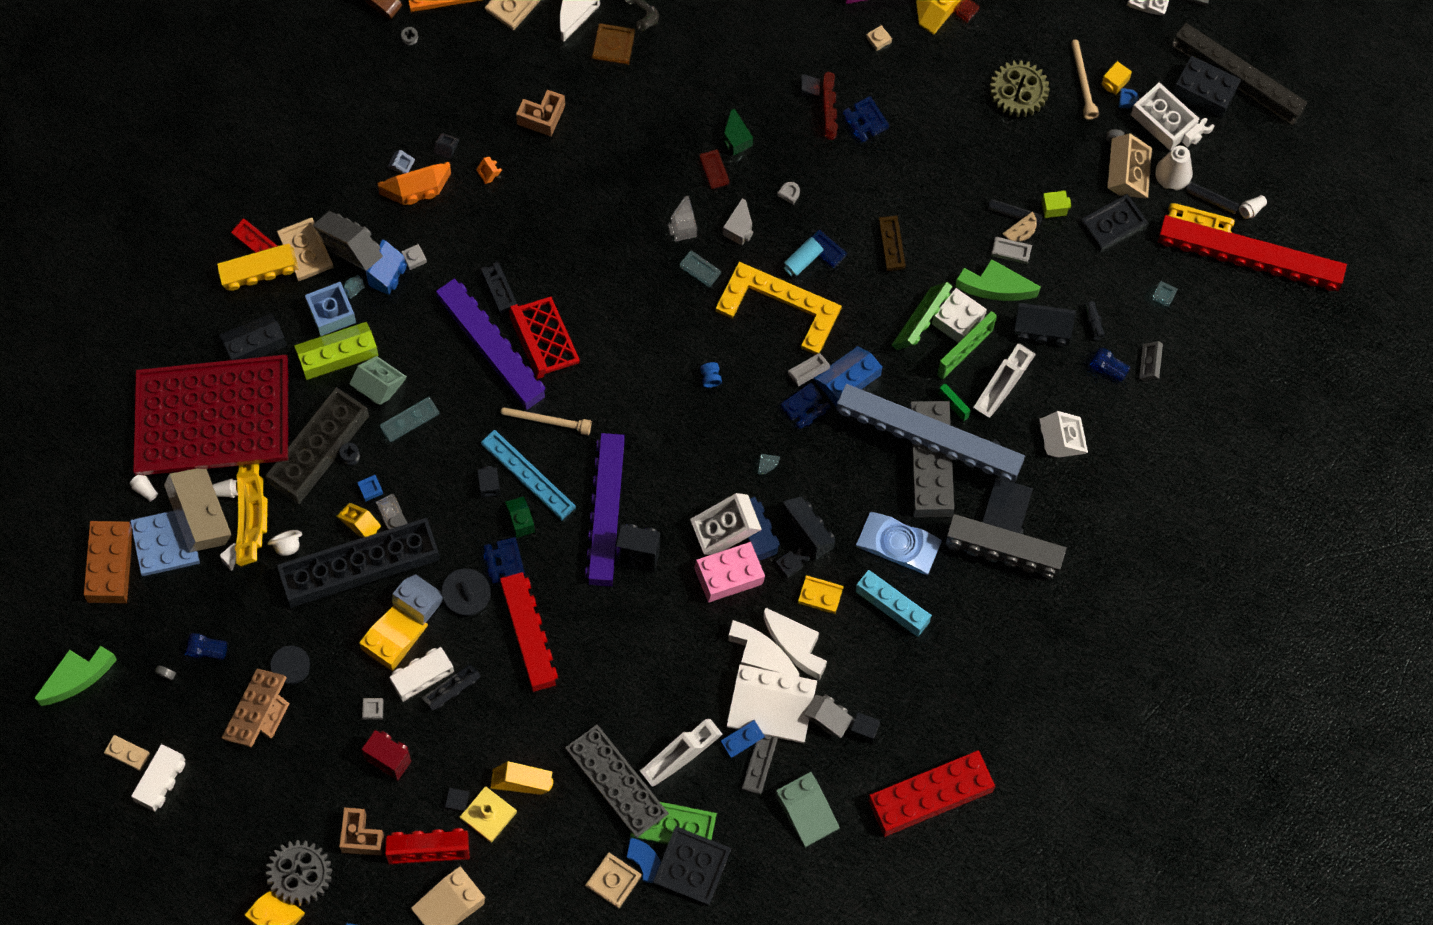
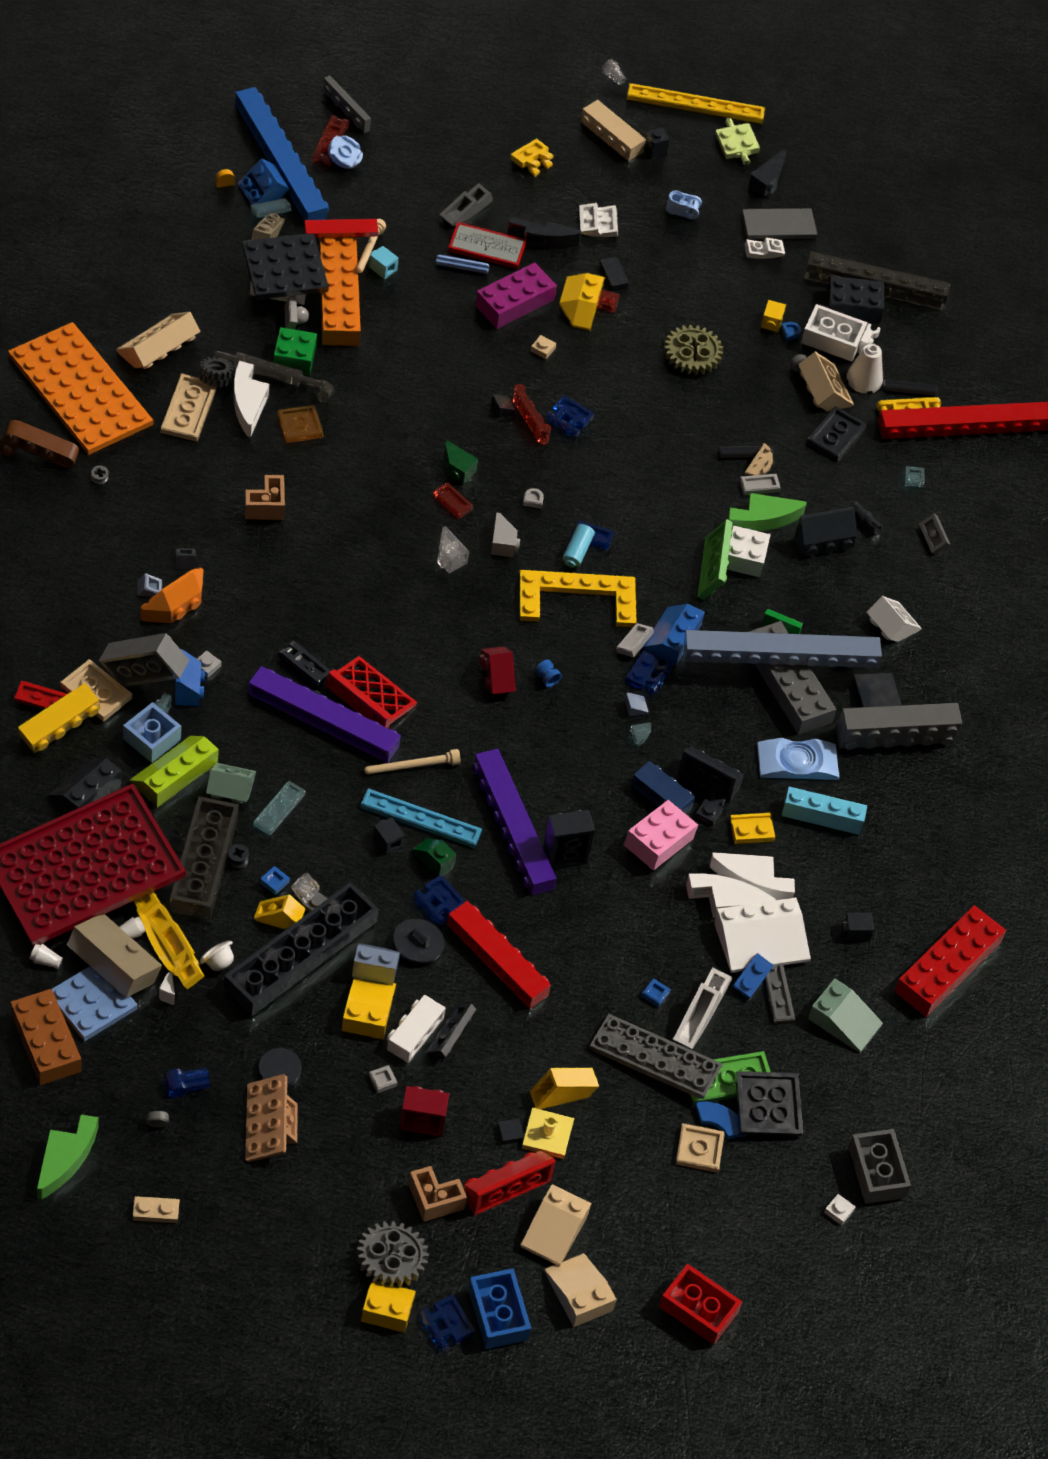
camera: 30 degrees left, 15 degrees down
white brick [131,744,185,812] -> none
orange tile [476,157,502,184] -> none
clear light blue tile [680,251,721,287] -> none
white brick [690,493,762,555] -> none
brick [804,695,853,738] -> none
dark brown plate [879,216,906,271] -> none
bright green tile [937,311,996,379] -> none
white slope [974,344,1036,418] -> none
lime brick [1041,191,1071,218] -> none
tan piece [1071,40,1099,119] -> none
clear blue piece [1090,348,1131,382] -> none
white cone [1239,195,1267,219] -> none
none -> dark red brick [479,647,516,694]
none -> sand blue slope [624,693,649,716]
none -> blue tile [641,979,671,1008]

